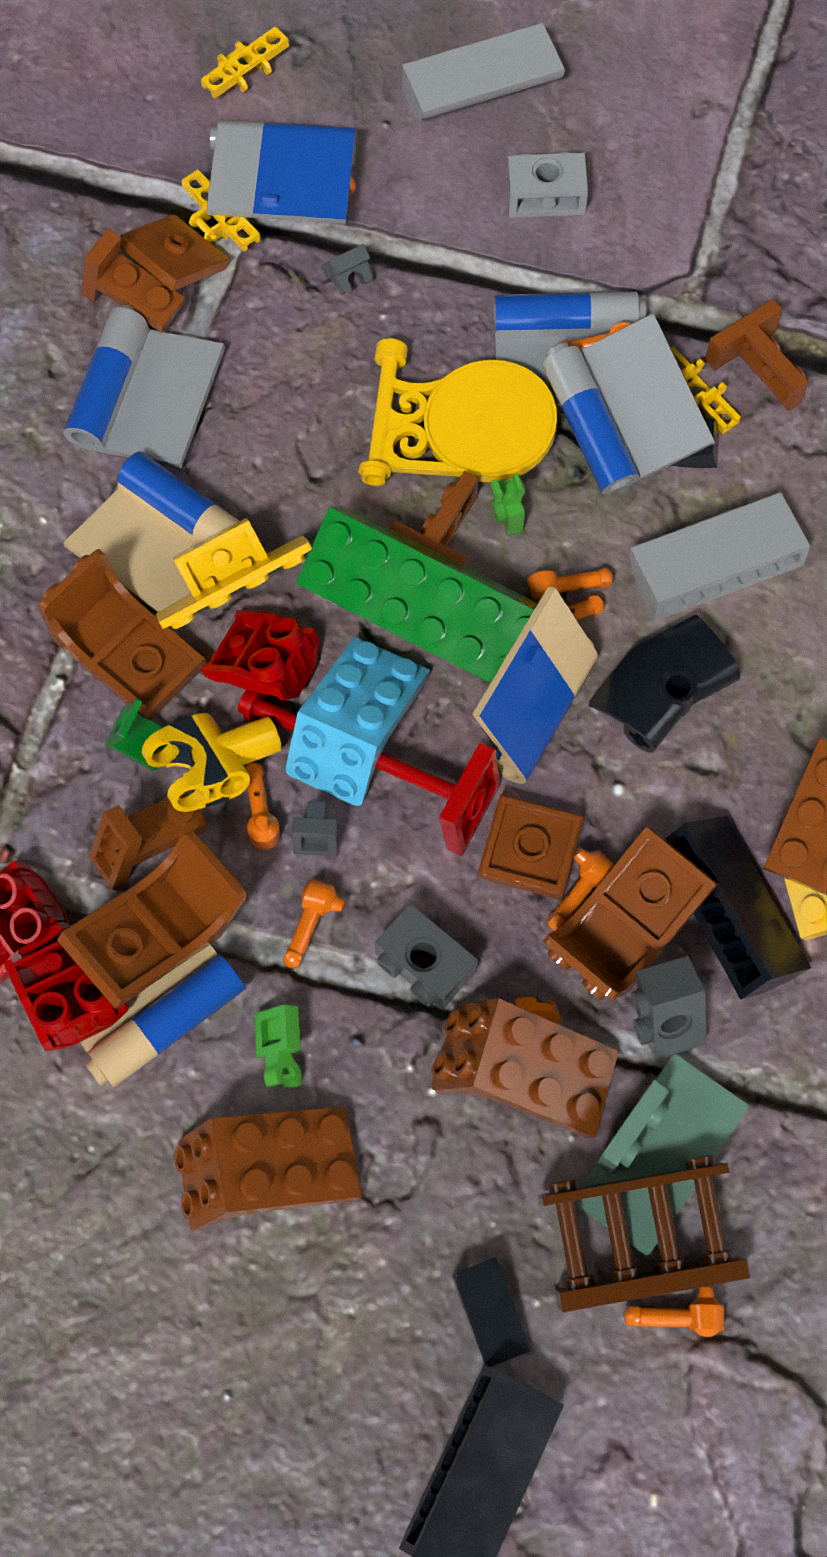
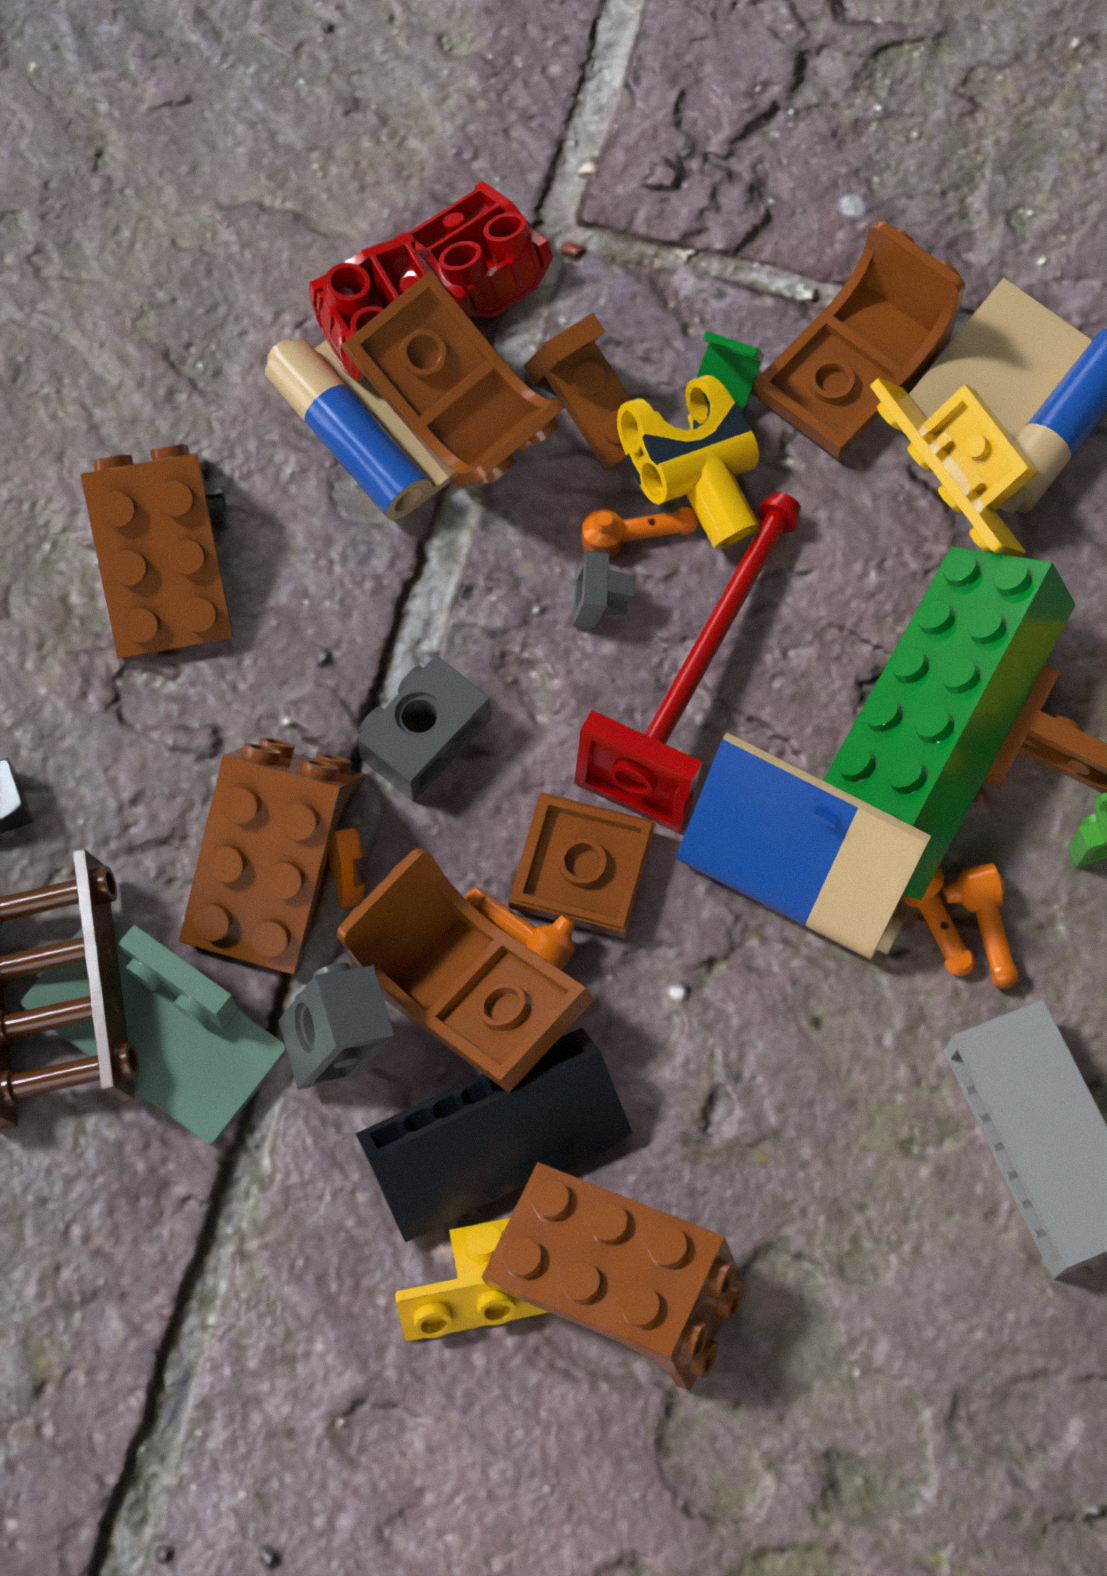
camera: 90 degrees right, 0 degrees up
red slope [201,610,319,700] -> none
bright green plate [254,1004,302,1089] -> none
orange piece [283,878,346,969] -> none
medium azure bracket [285,637,430,806] -> none
black panel [589,615,740,753] -> none

